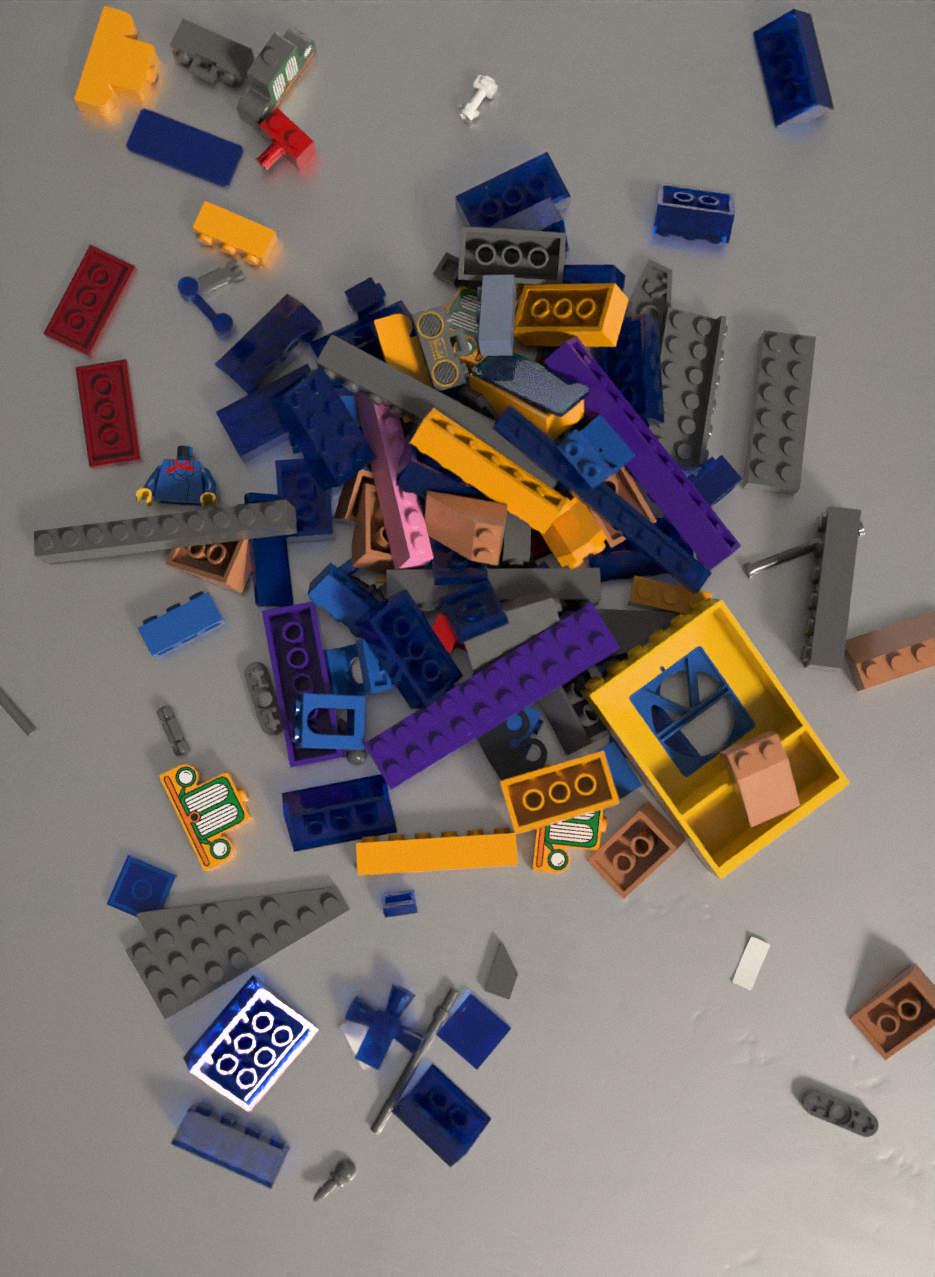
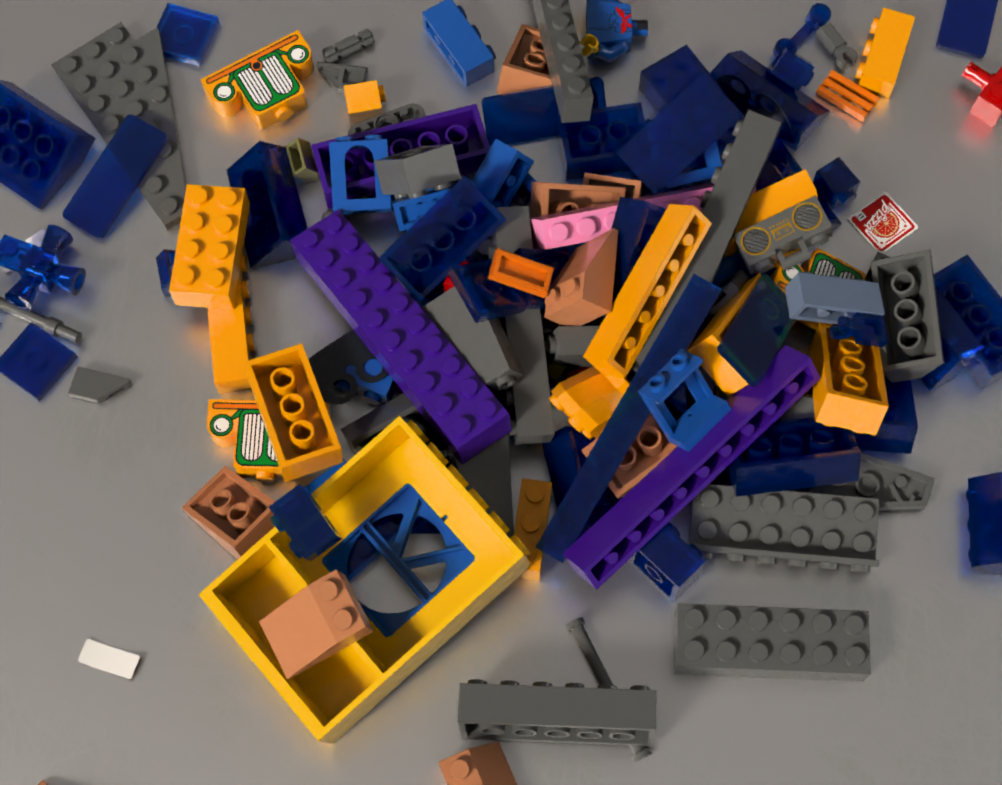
camera: 85 degrees right, 15 degrees down
none -> clear blue piece [62,114,168,239]
none -> light orange brick [169,184,250,310]
none -> clear blue piece [269,484,342,561]
none -> olive piece [285,138,319,185]
none -> dark grey tile [317,62,369,94]
none -> light orange brick [344,80,386,114]
none -> dark grey brick [374,144,461,199]
none -> orange tile [488,248,554,298]
none -> clear blue brick [768,45,815,91]
none -> orange tile [816,69,879,122]
none -> clear blue plate [829,312,888,347]
none -> sticker [848,192,918,253]

